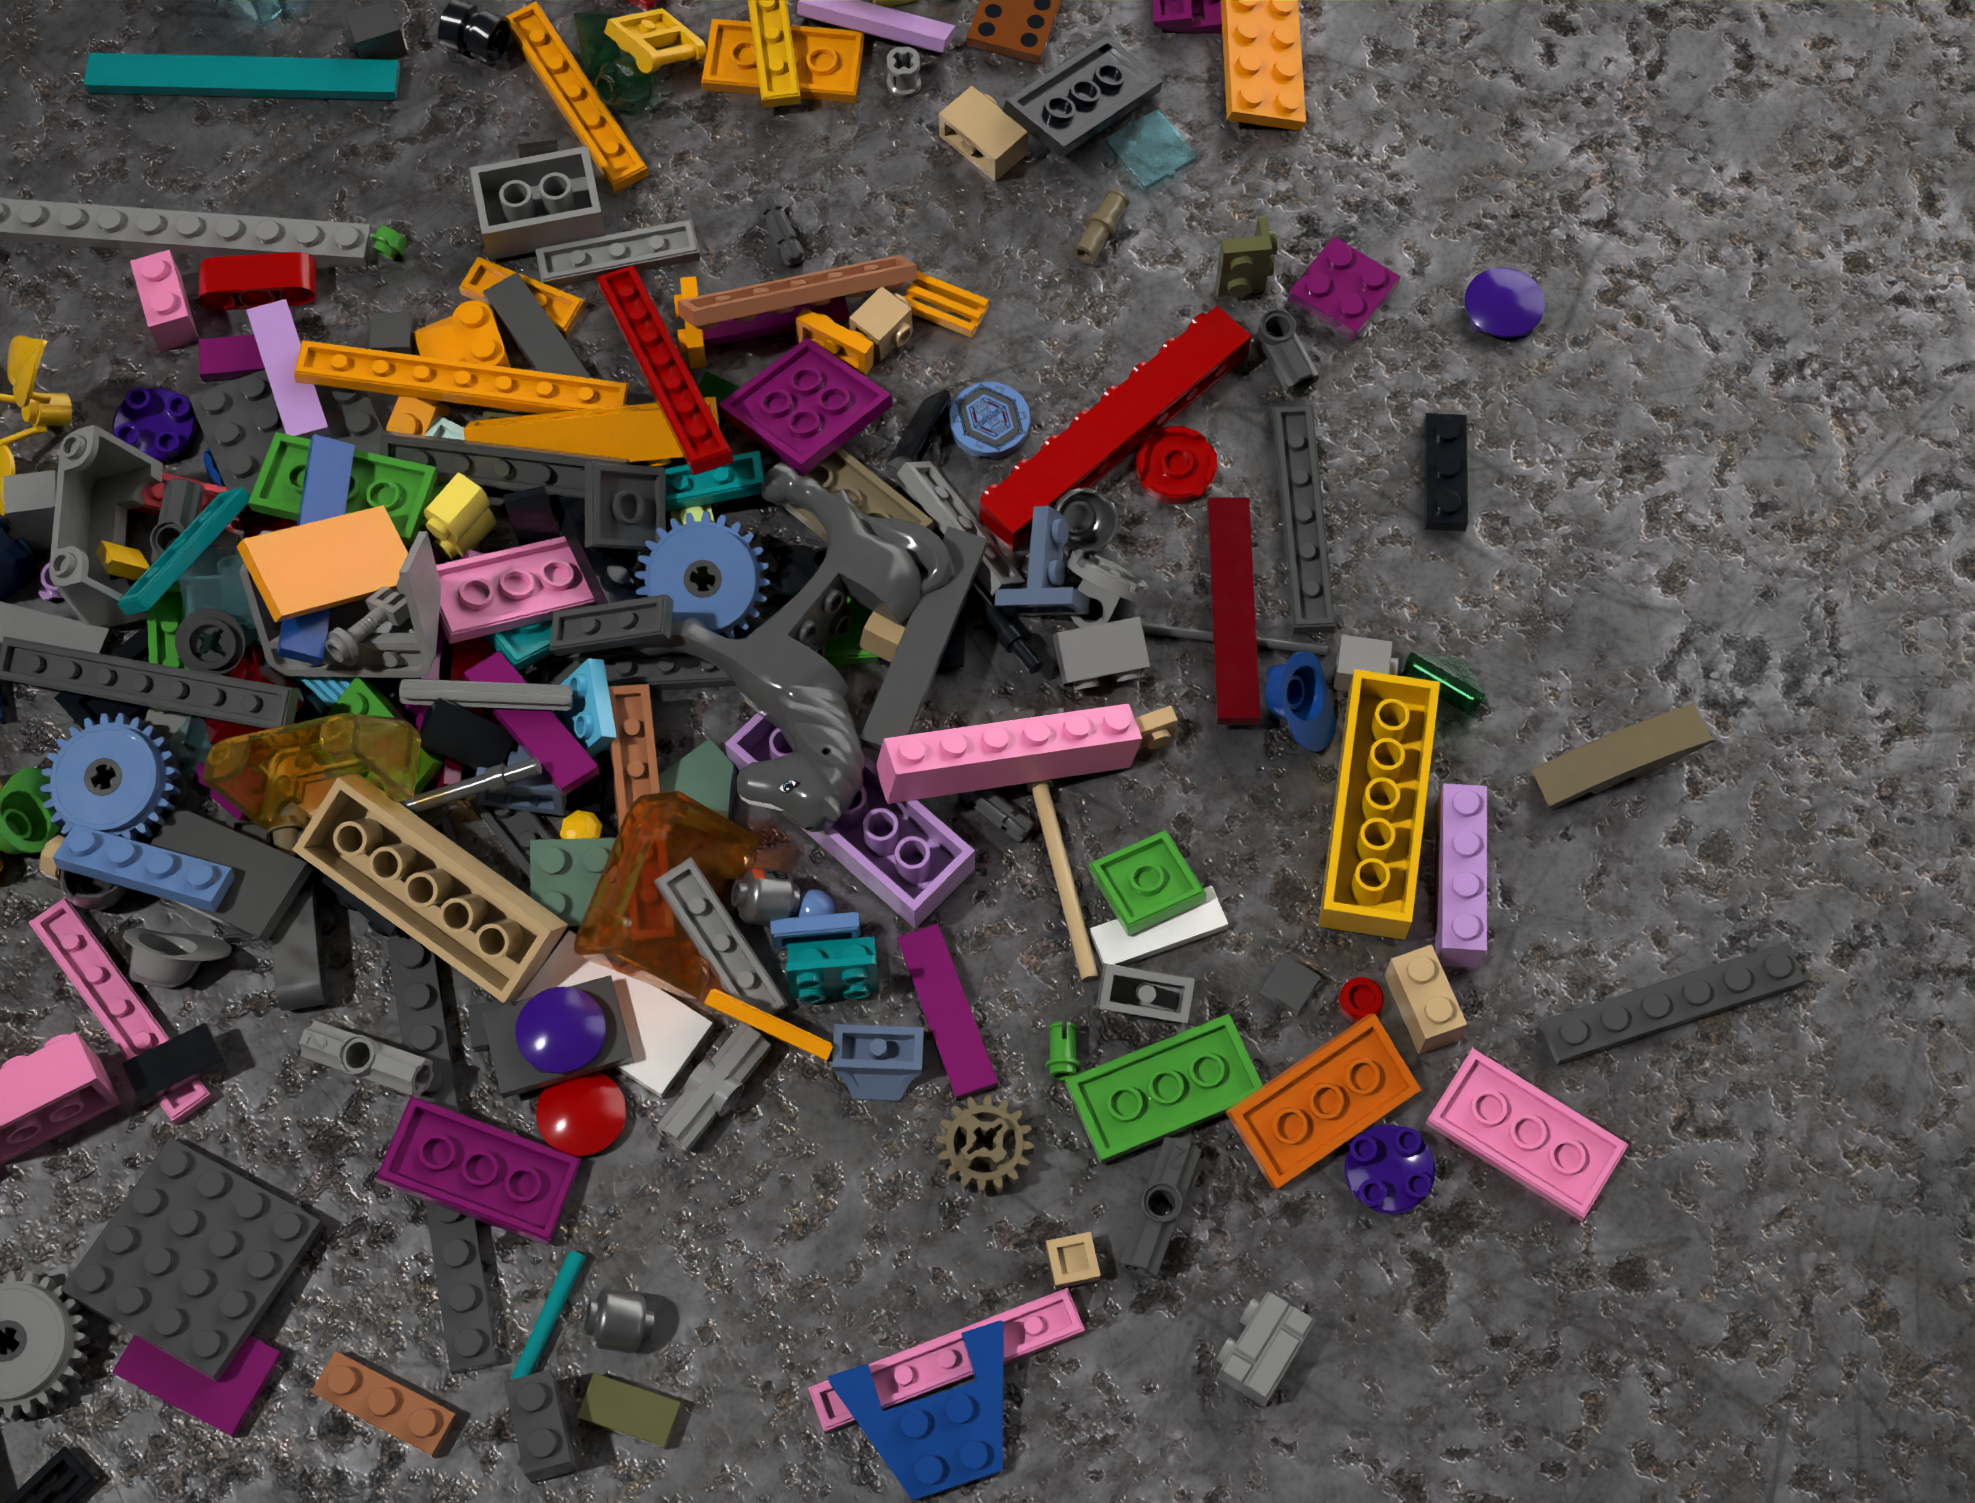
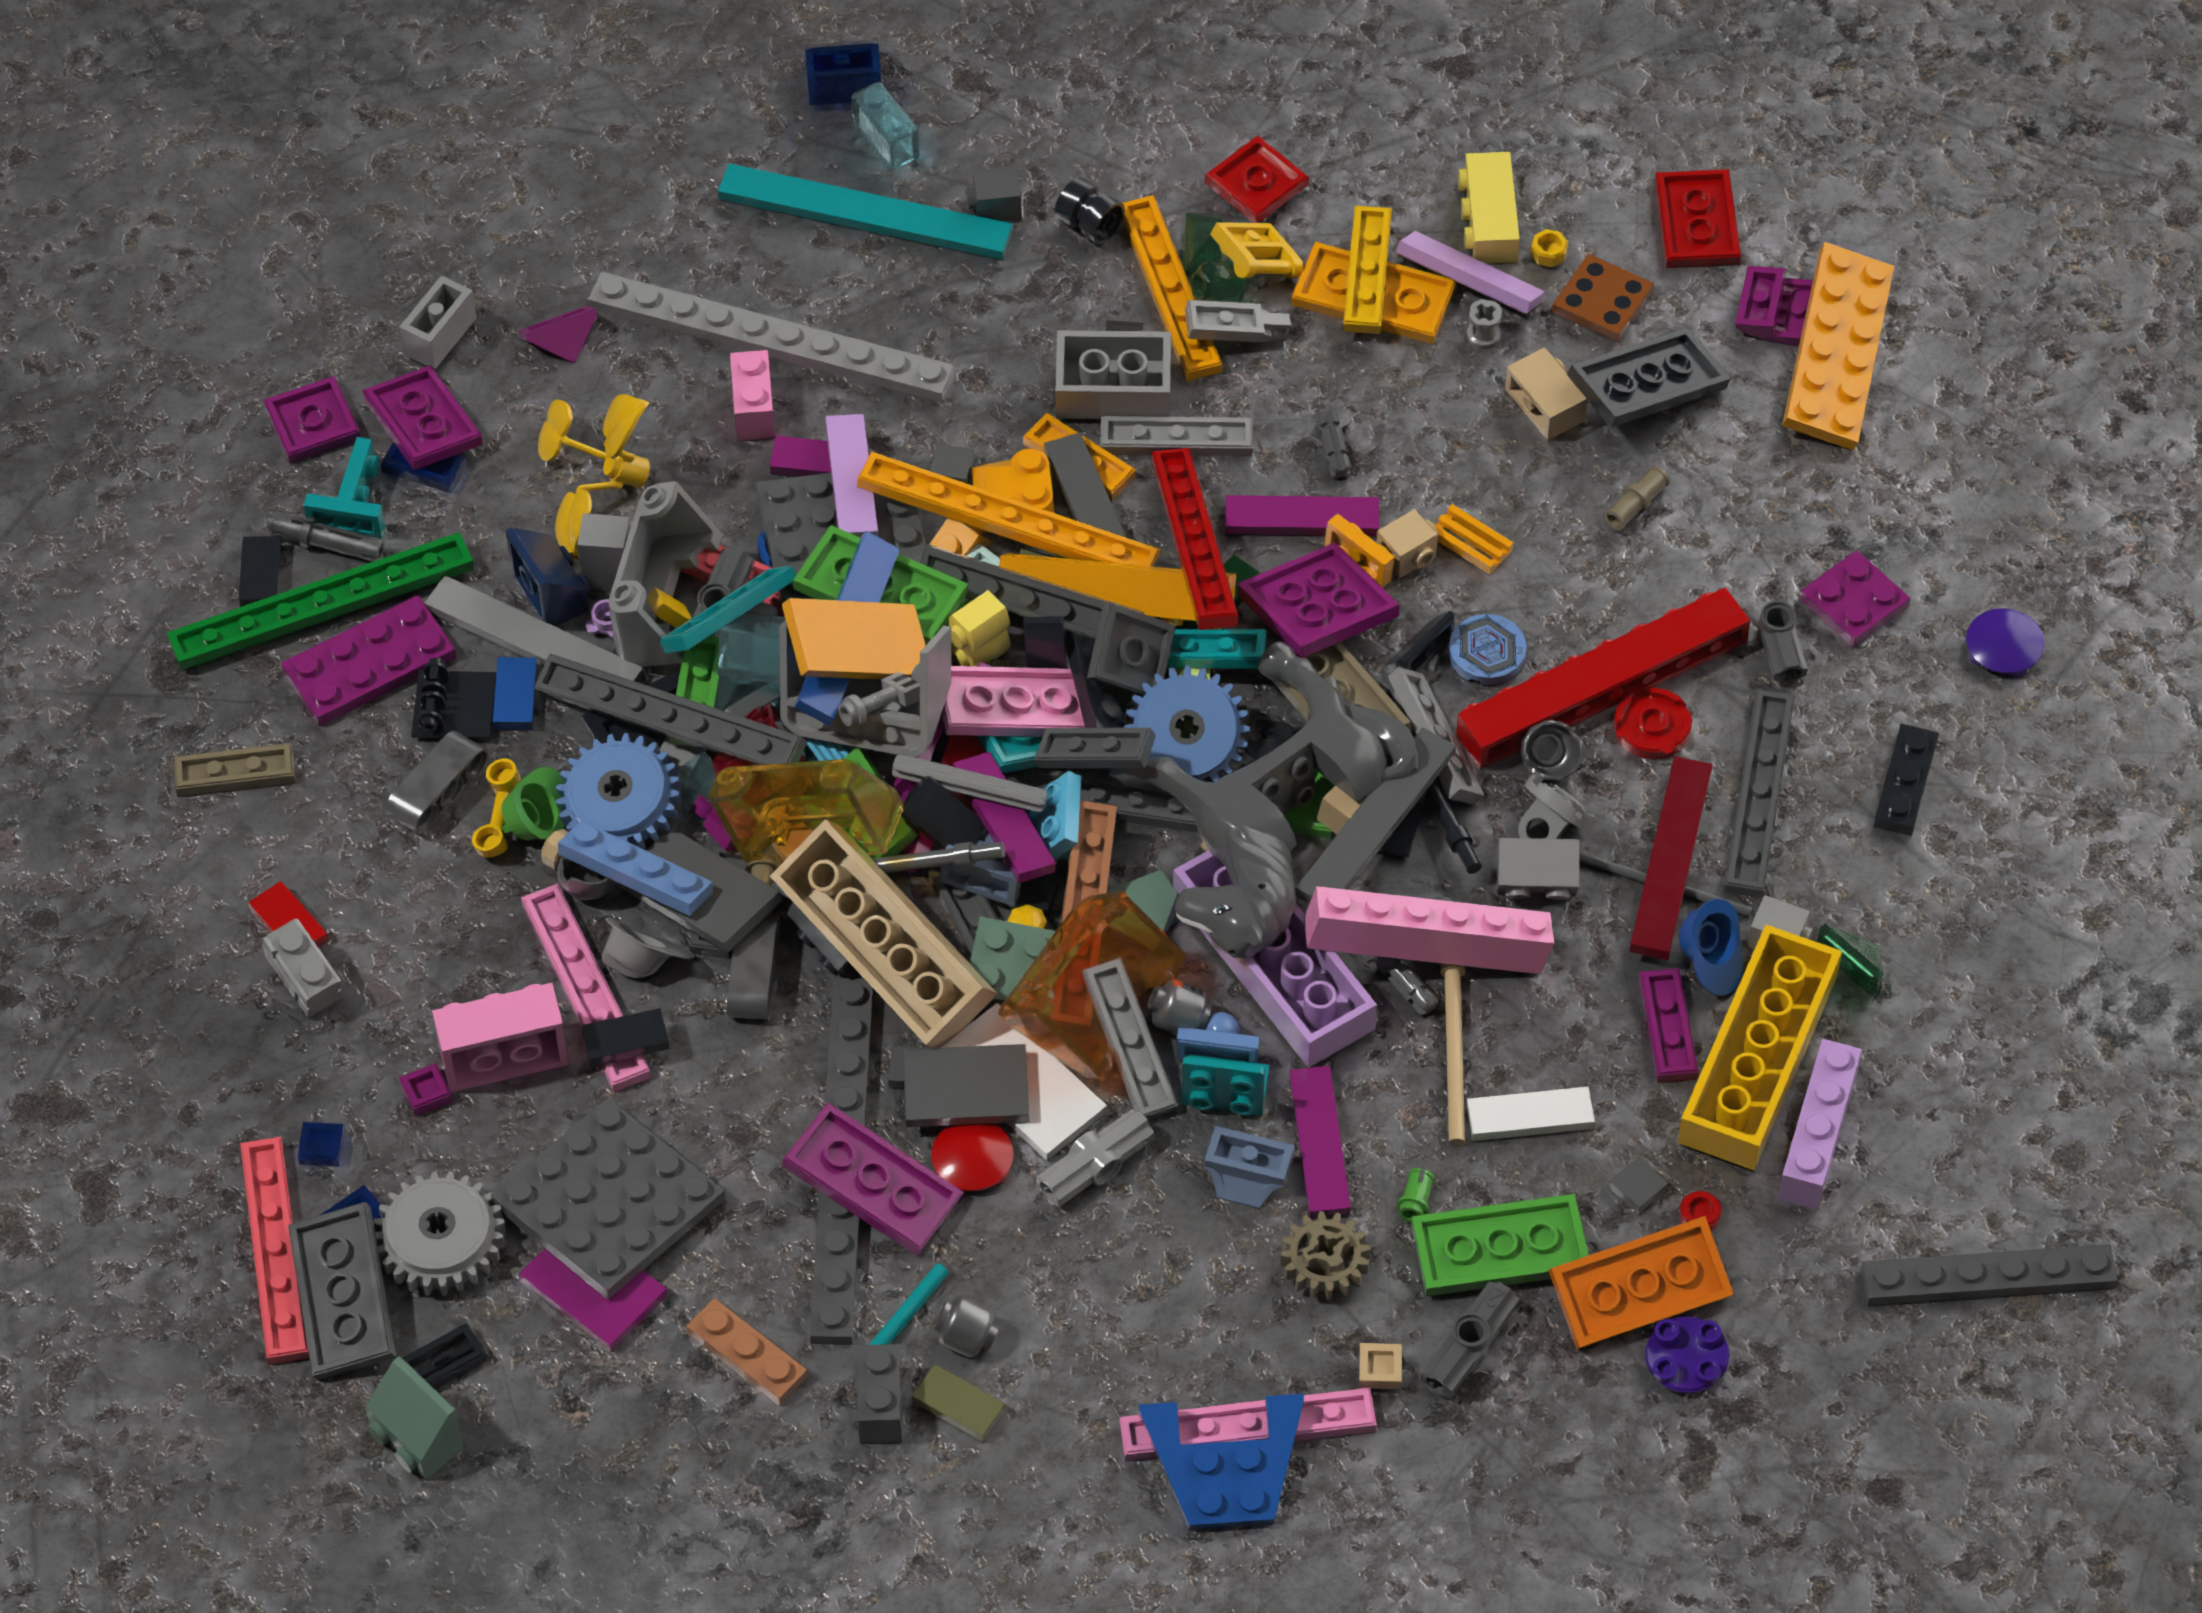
camera: 15 degrees right, 10 degrees down
dark purple dish [112,387,196,461] -> none
dark grey gear [175,608,246,675] -> none
red beam [198,252,316,311] -> none
light grey piece [299,1020,434,1098] -> none
bright green plate [370,225,409,260] -> none
dark purple dish [515,987,606,1074] -> none
light orange plate [674,276,707,369] -> none
nougat plate [678,255,918,330] -> none
light orange tile [703,988,833,1061] -> none
sand blue bracket [994,506,1090,616] -> none
bright green tile [1088,830,1206,936] -> none
light grey brick [1096,963,1195,1024] -> none
clear light blue piece [1105,109,1198,191] -> none
tan plate [1135,705,1178,750] -> none
olive bracket [1215,216,1277,298] -> none
light grey brick [1215,1291,1315,1407] -> none
tan brick [1384,944,1467,1055] -> none
bright pink tile [1425,1048,1629,1222] -> none
dark tan slope [1531,703,1714,810] -> none
none -> light grey hinge [1184,300,1291,342]
none -> magenta tile [1639,968,1699,1083]

